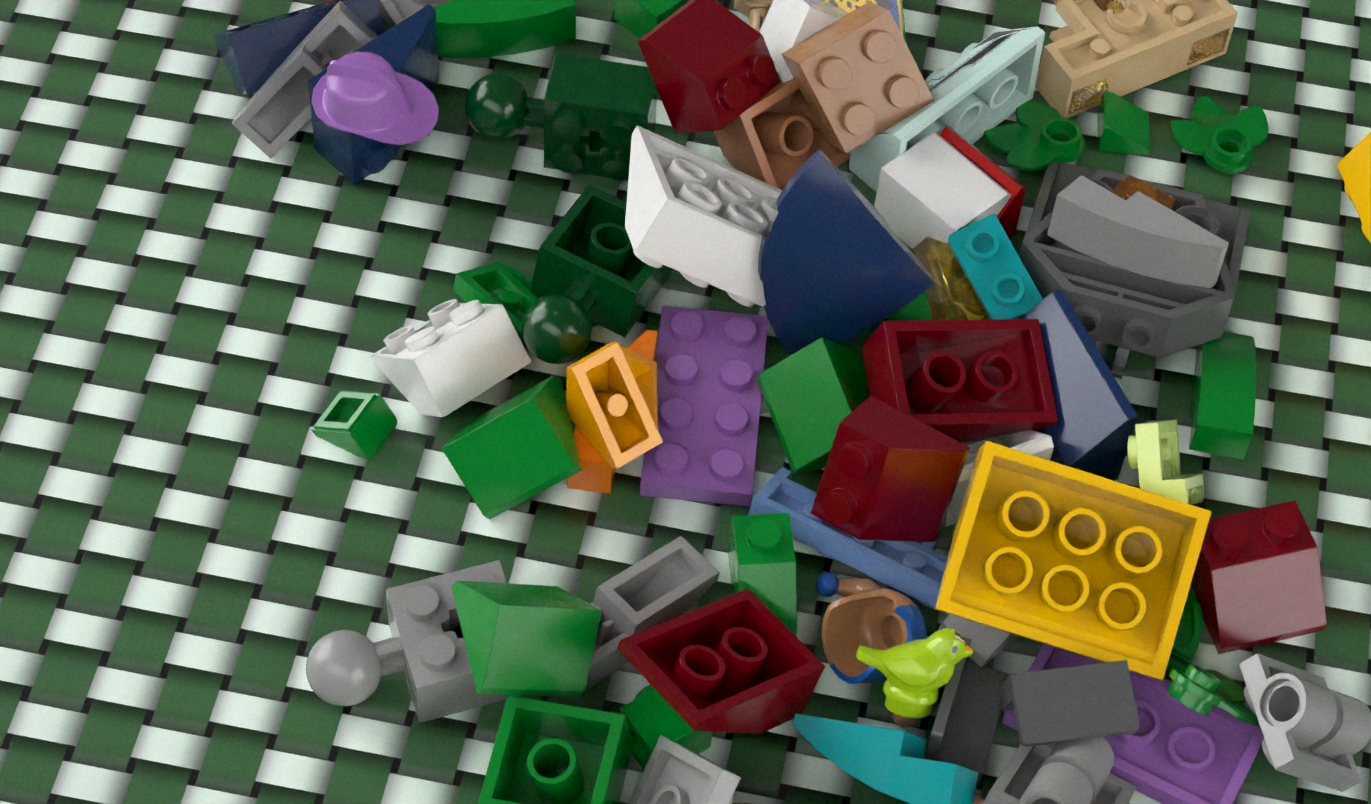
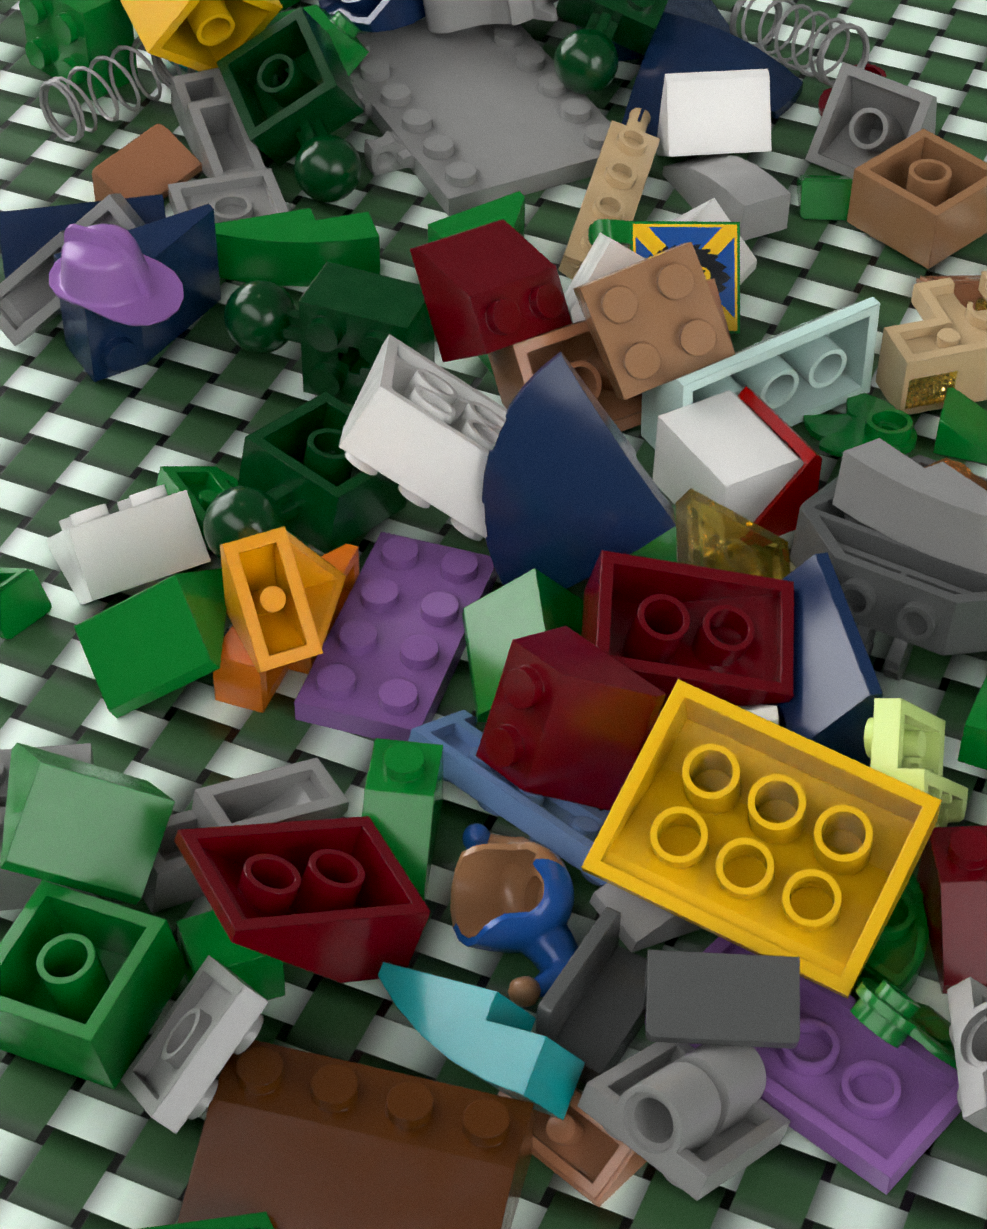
camera: 15 degrees right, 10 degrees down
lime animal [856,628,973,718] -> none
teal bracket [948,214,1043,320] -> none

